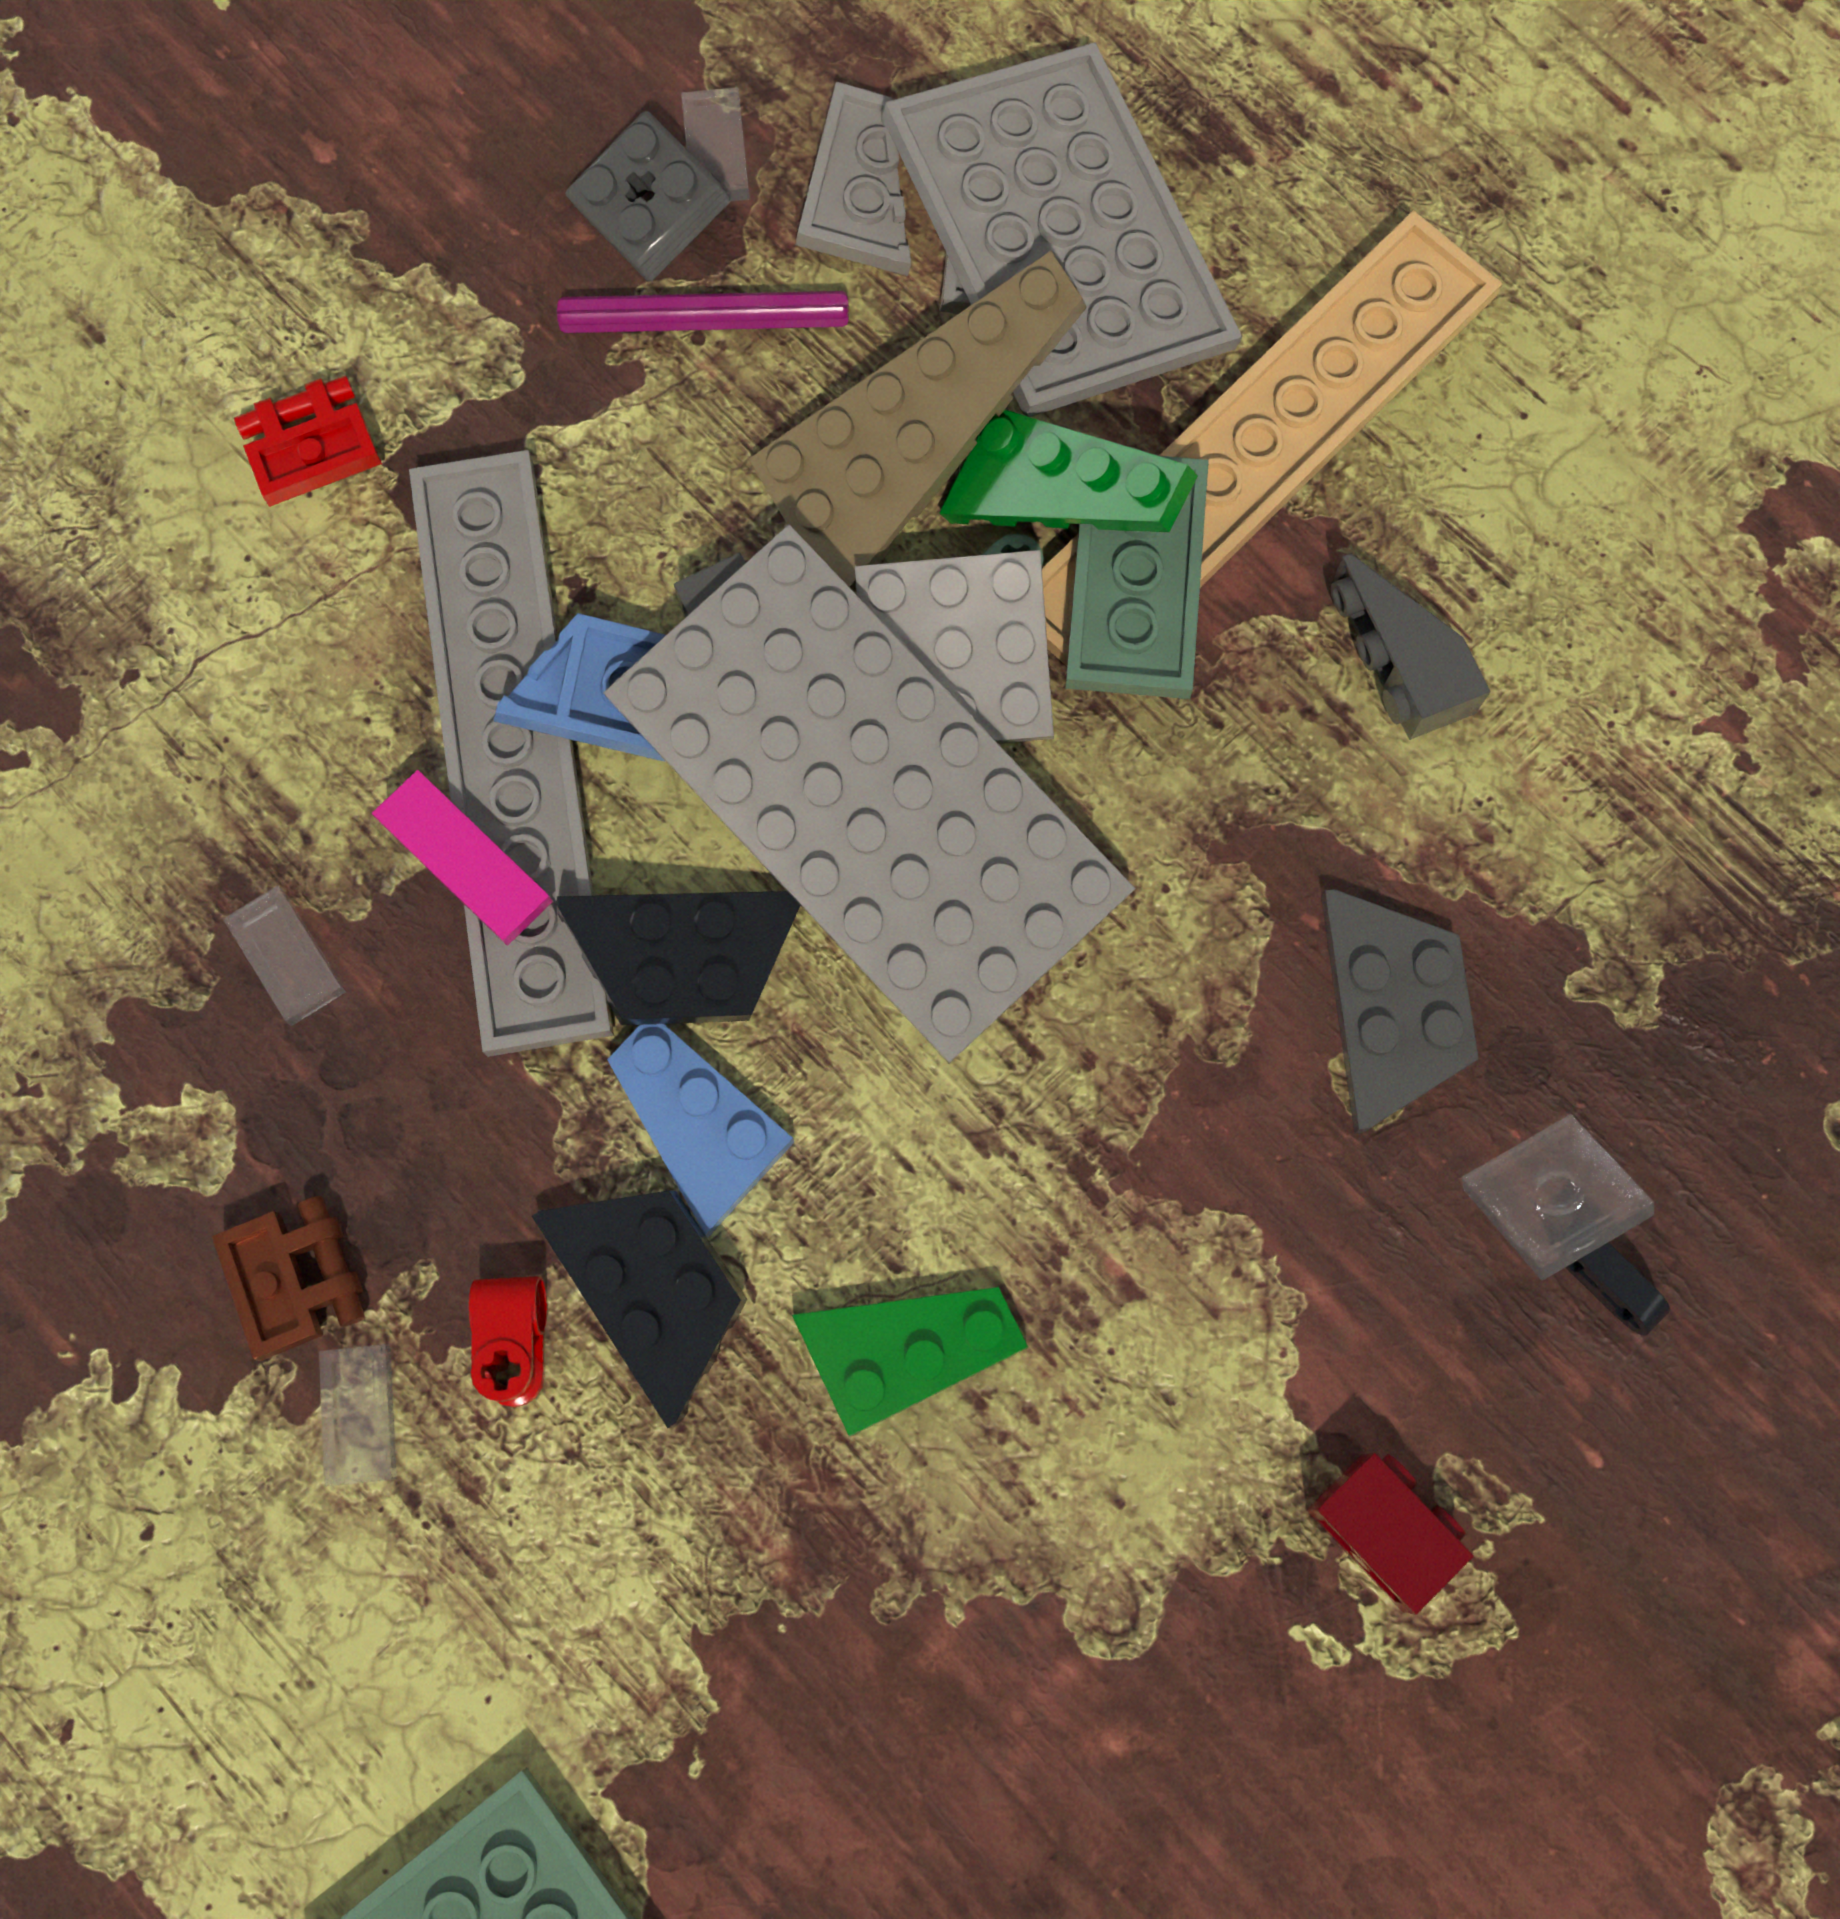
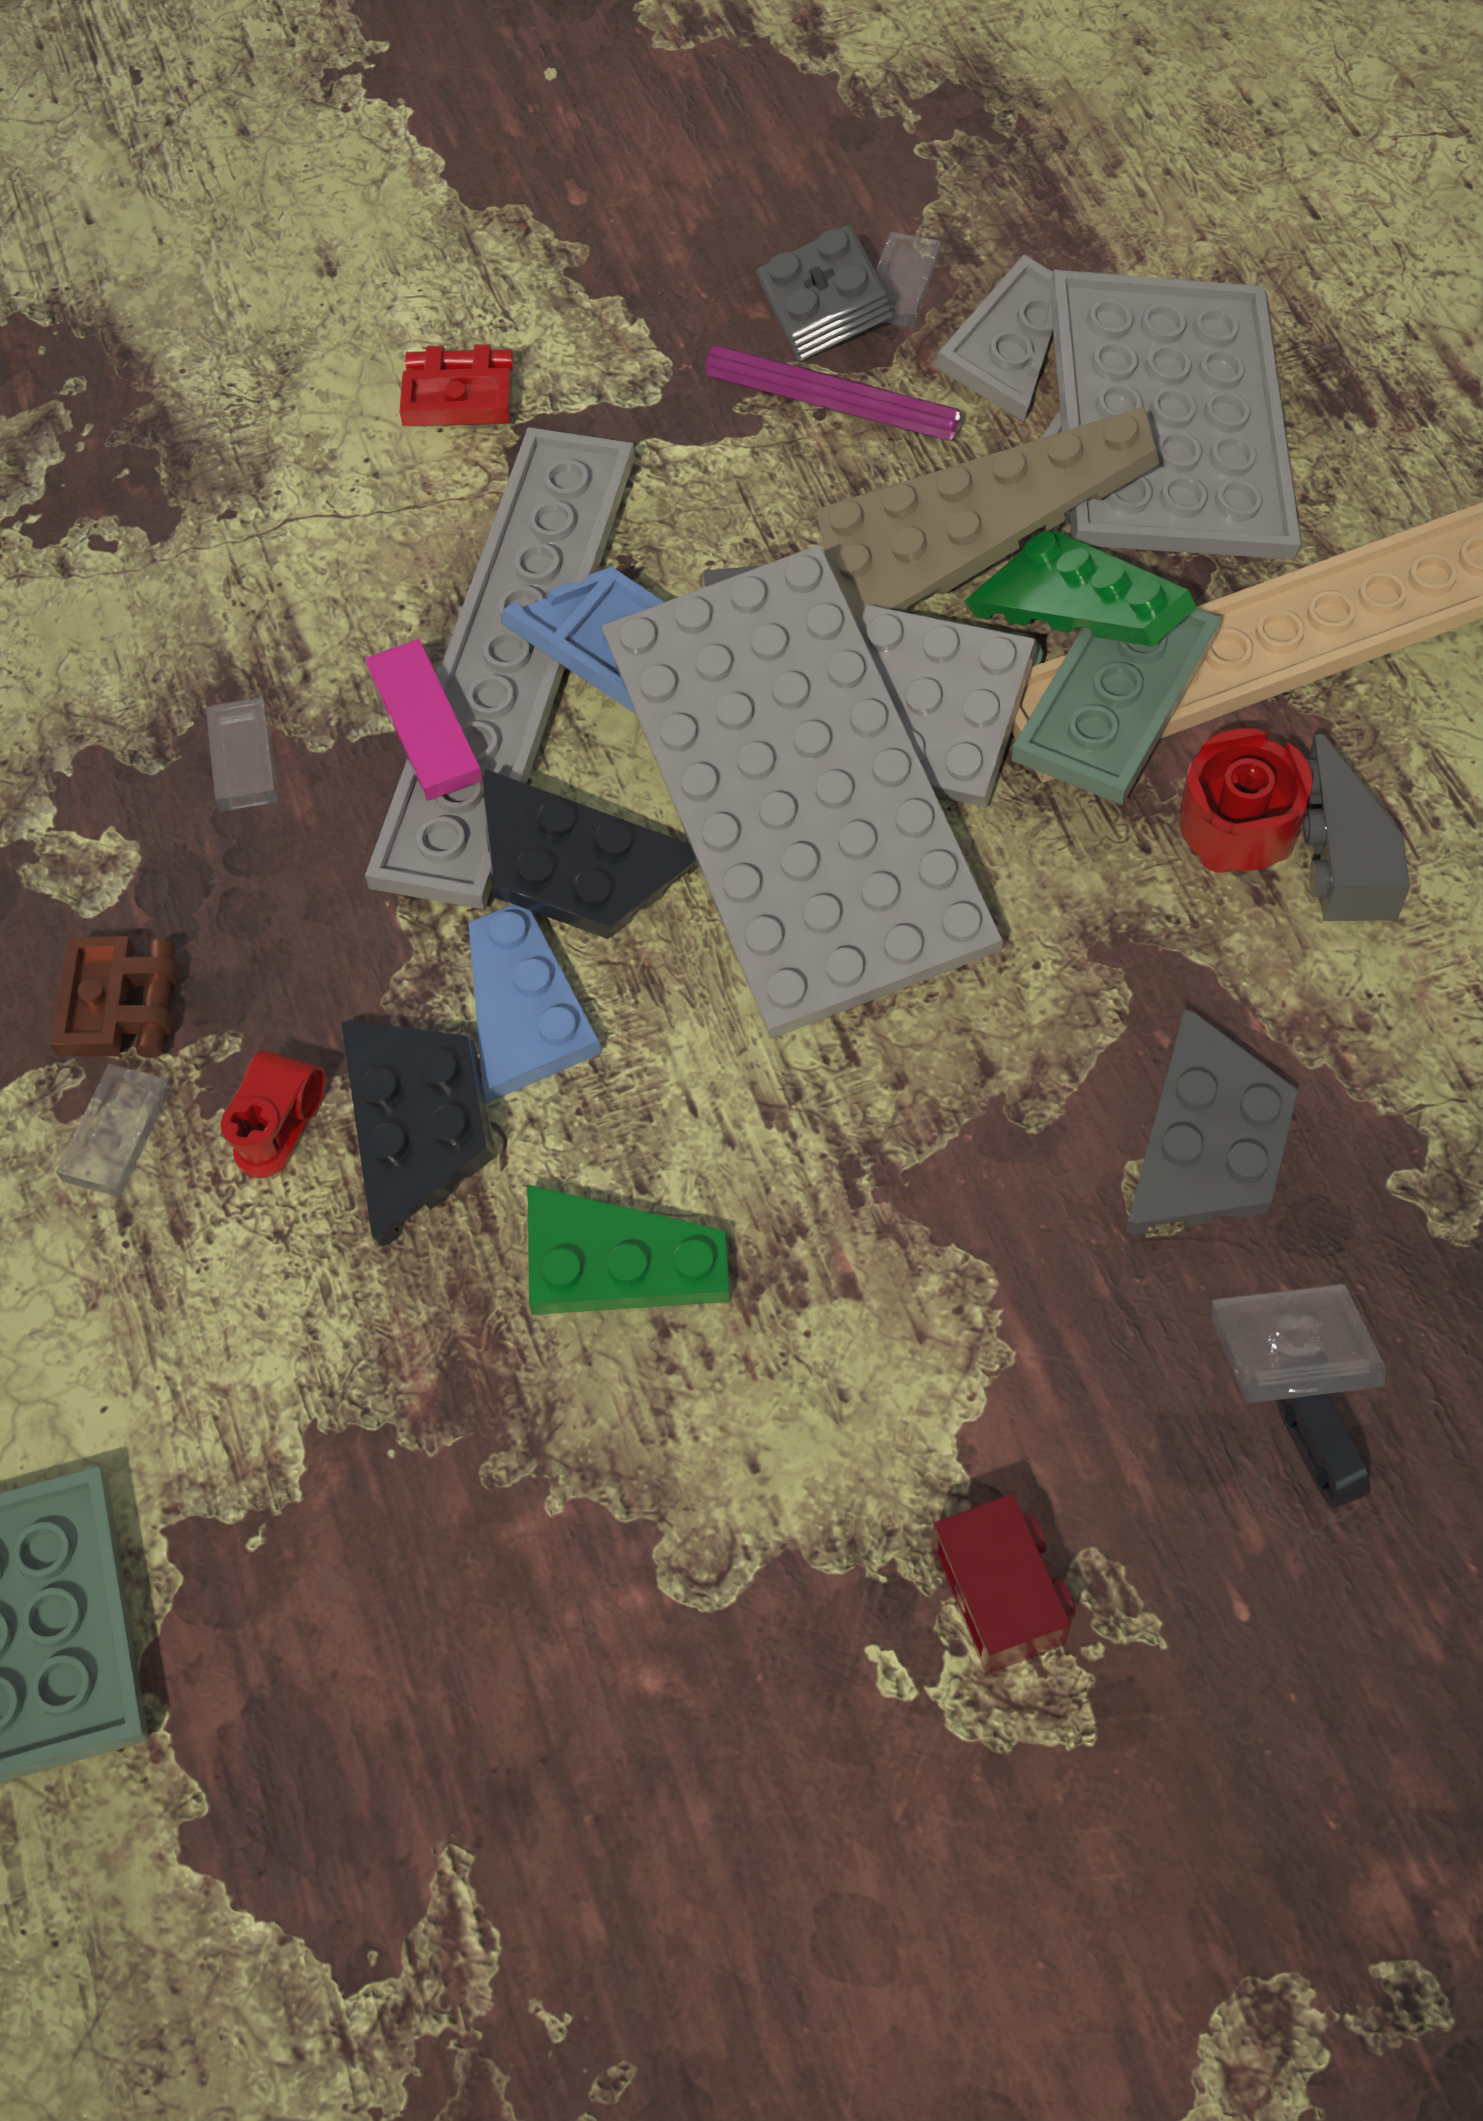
camera: 25 degrees right, 15 degrees down
none -> red brick [1179,728,1313,873]

